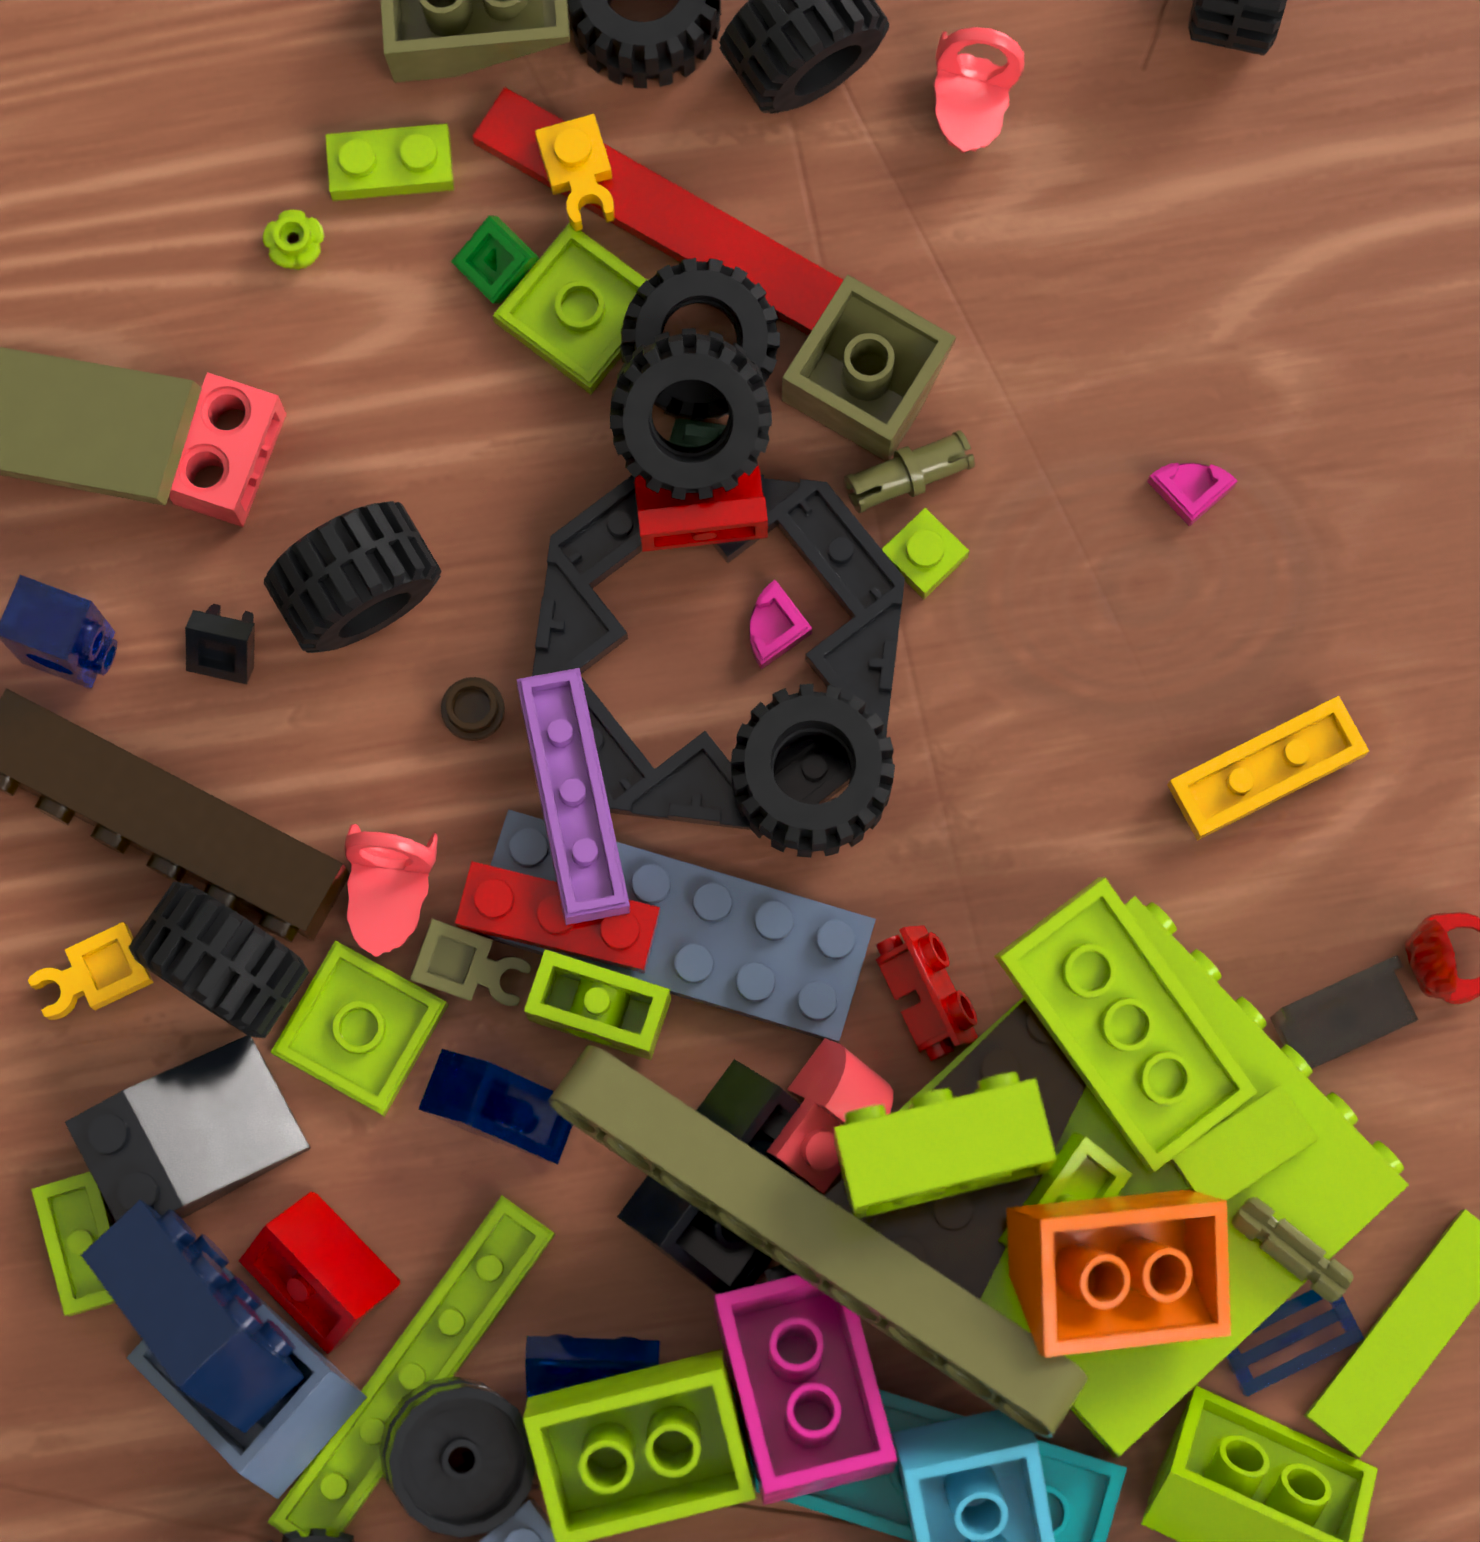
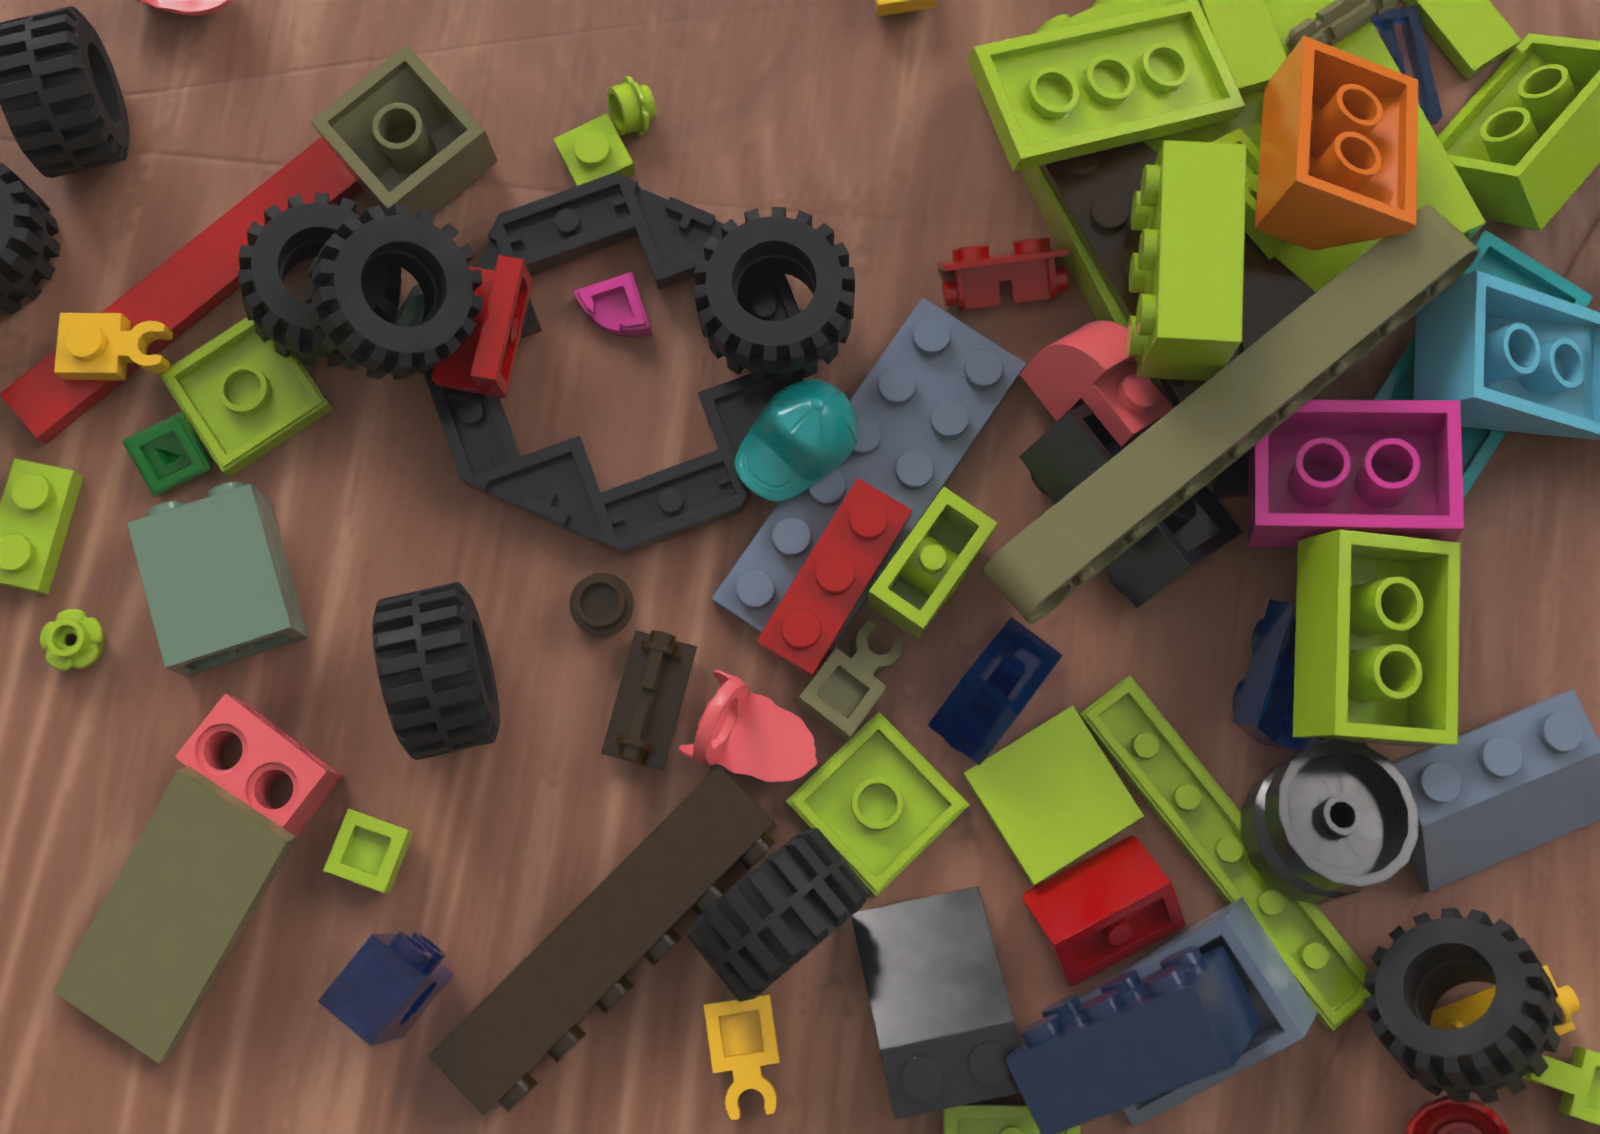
camera: 70 degrees left, 0 degrees up
black tile [185,604,255,685] -> none
medium lavender tile [517,668,630,925] -> none
olive pin [844,430,975,513] -> none
none -> sand green brick [127,482,309,677]
none -> lime plate [323,808,414,894]
none -> dark brown hinge [601,630,697,770]
none -> lime plate [606,76,657,136]
none -> teal piece [734,379,859,502]
none -> lime tile [962,705,1144,886]

